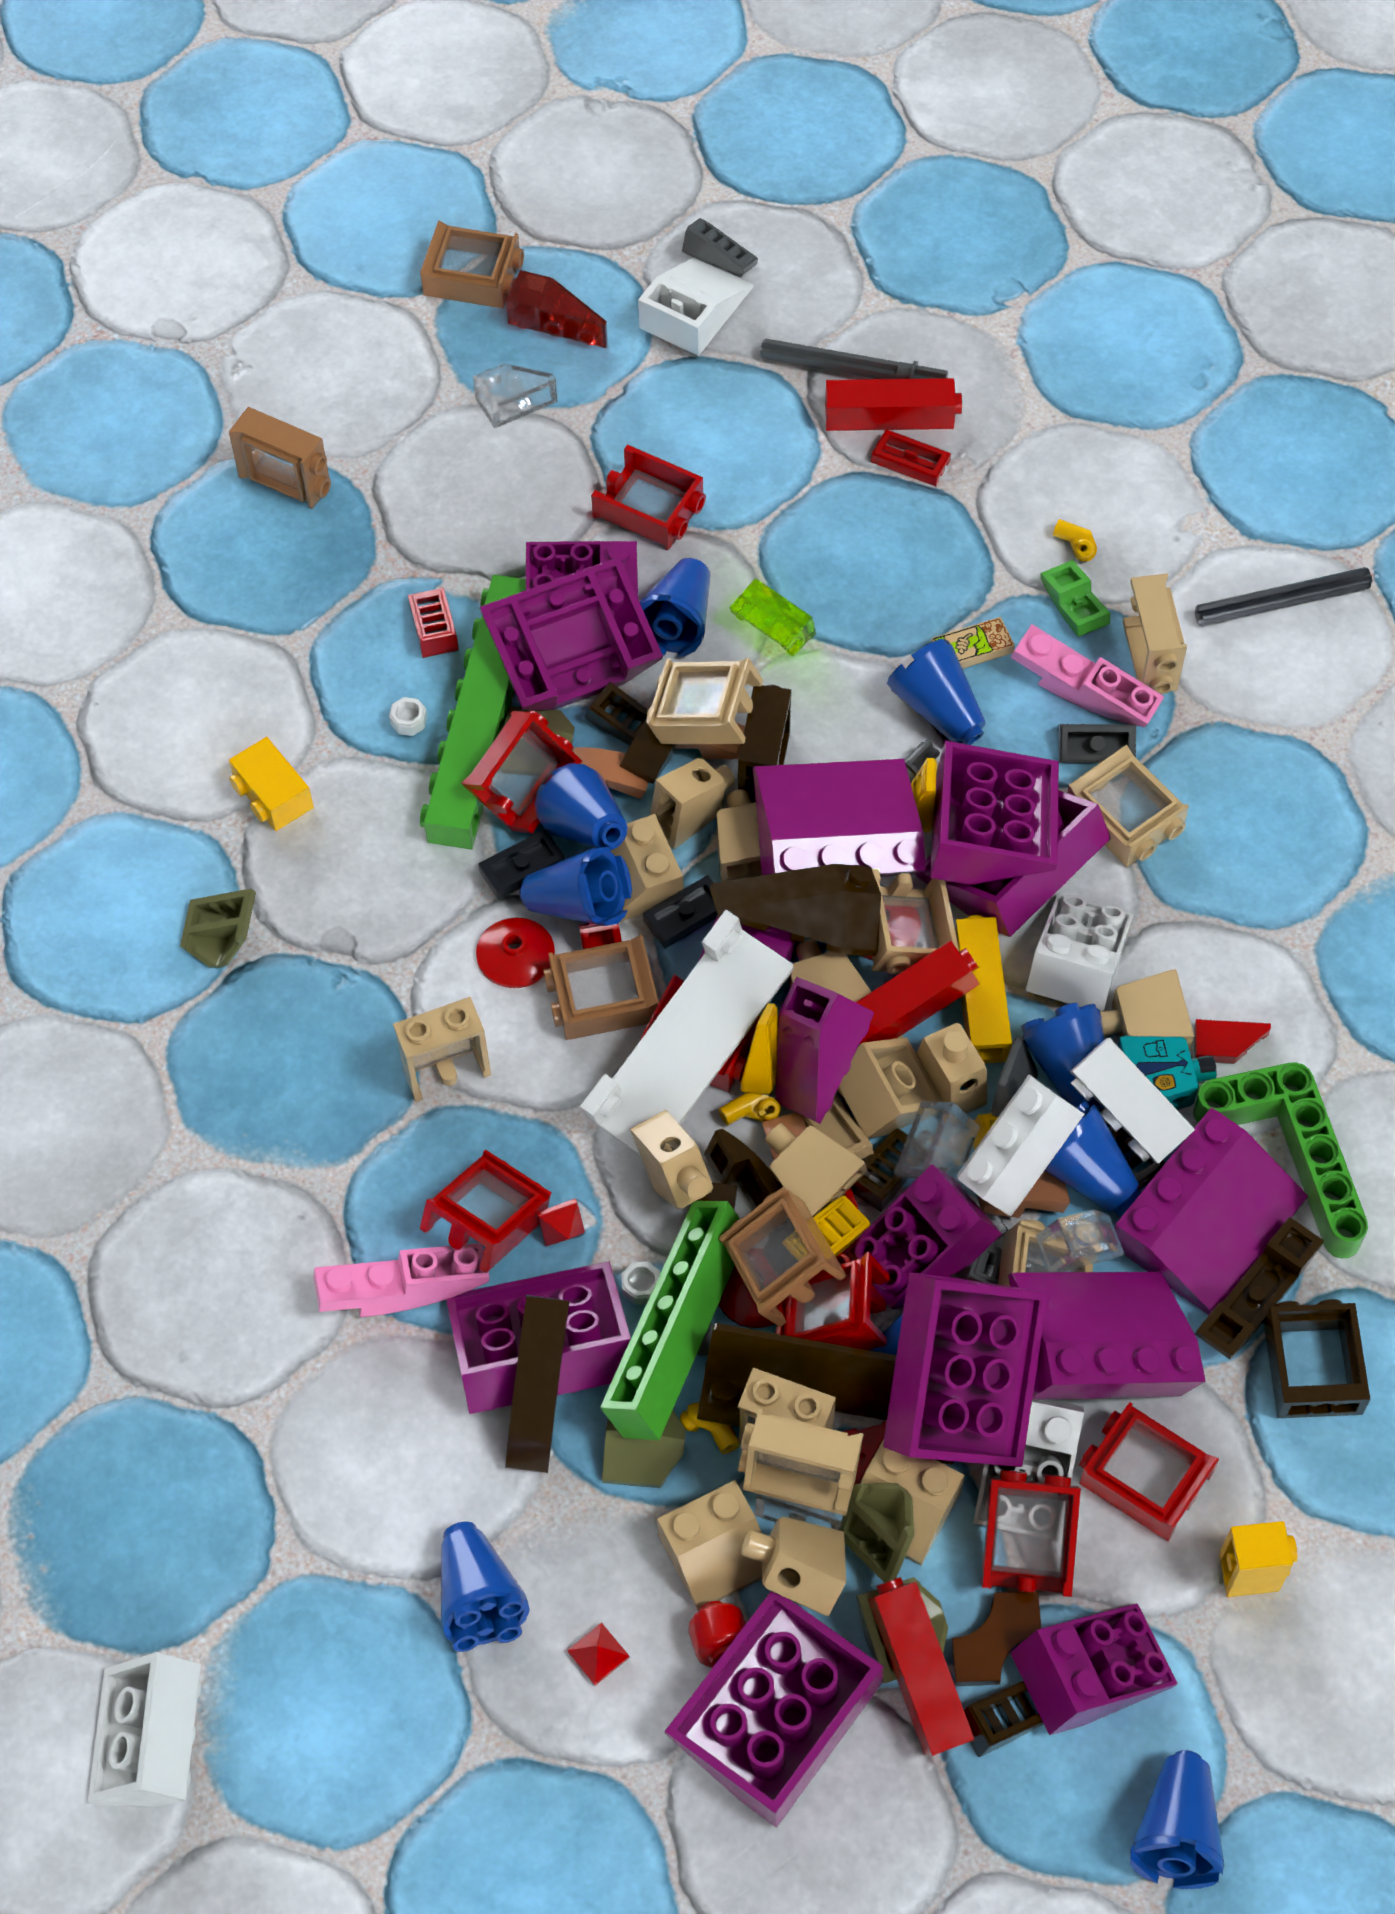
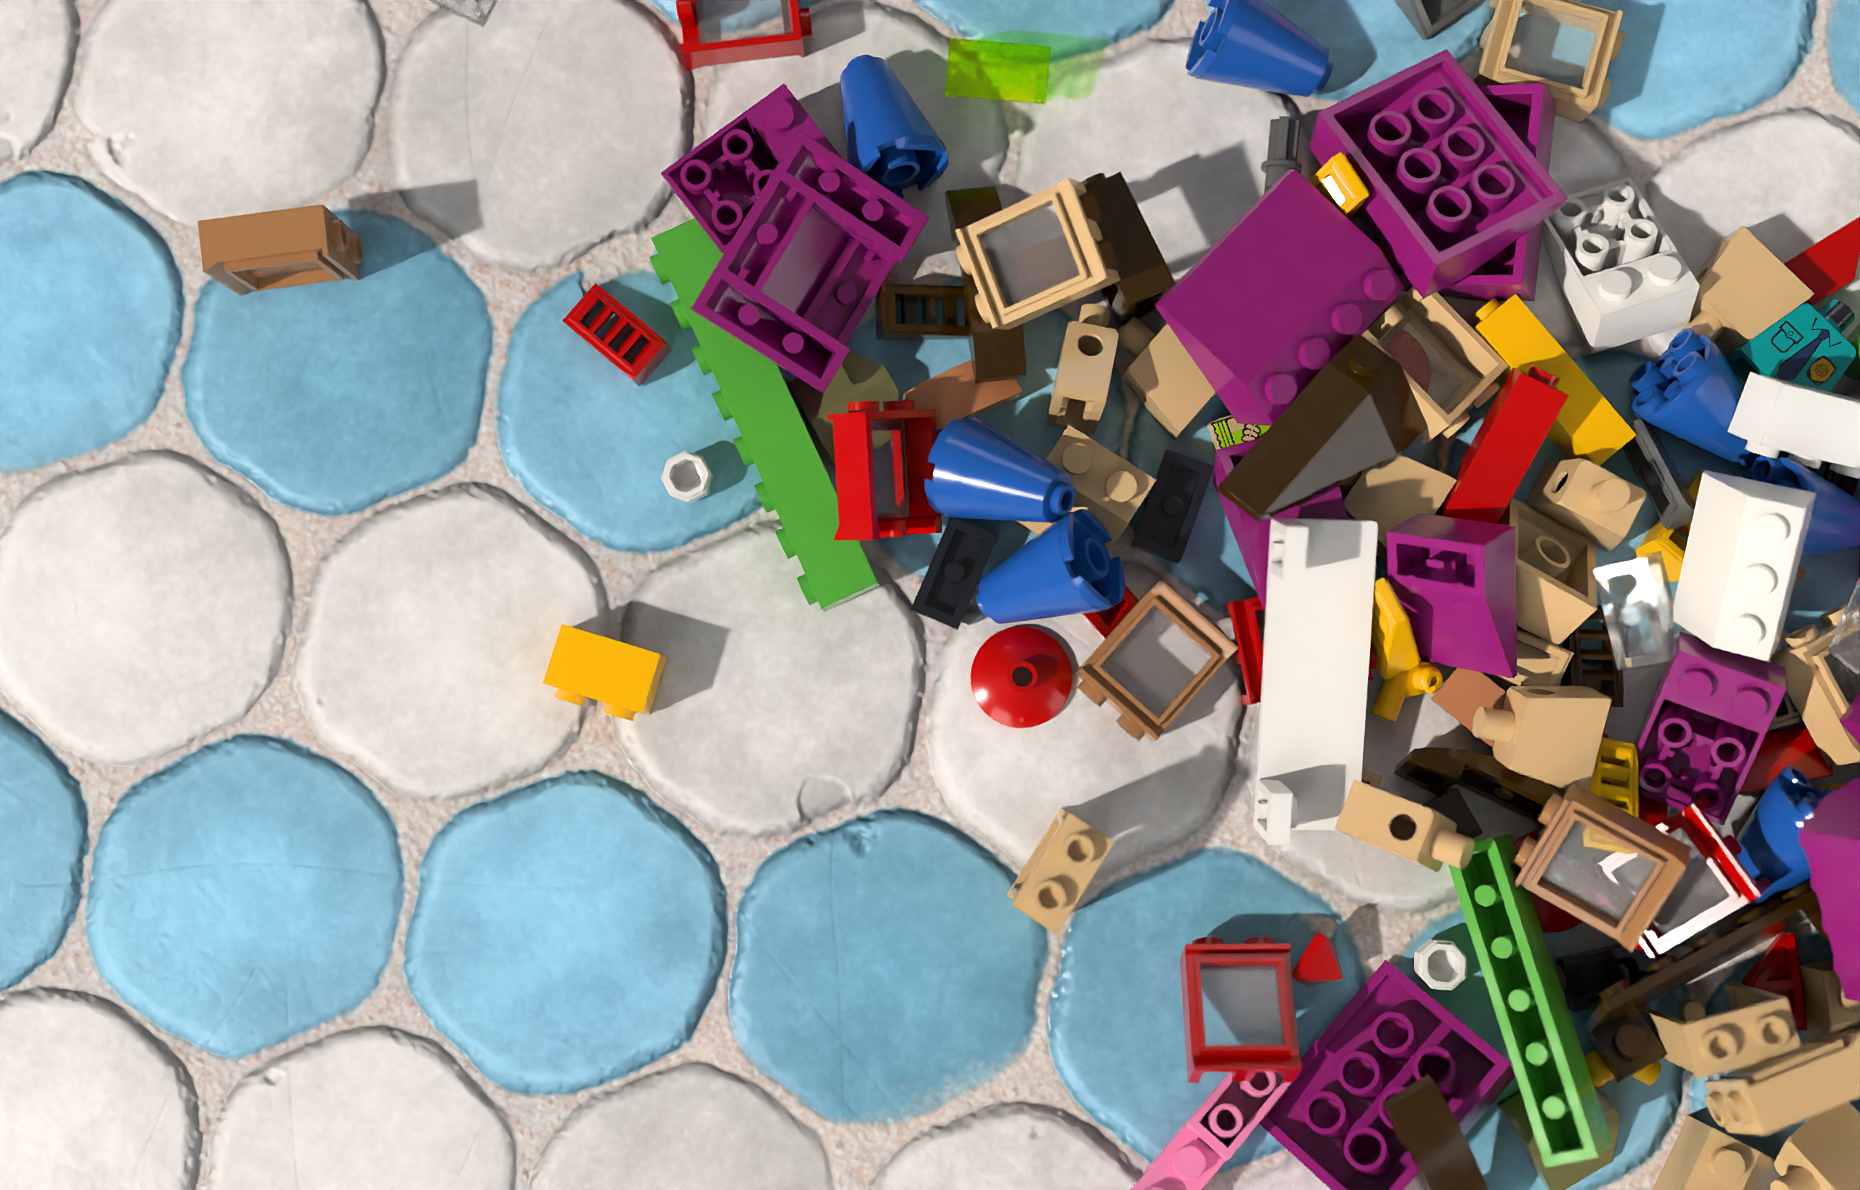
camera: 35 degrees left, 25 degrees up
olive slope [180,888,256,968] -> none

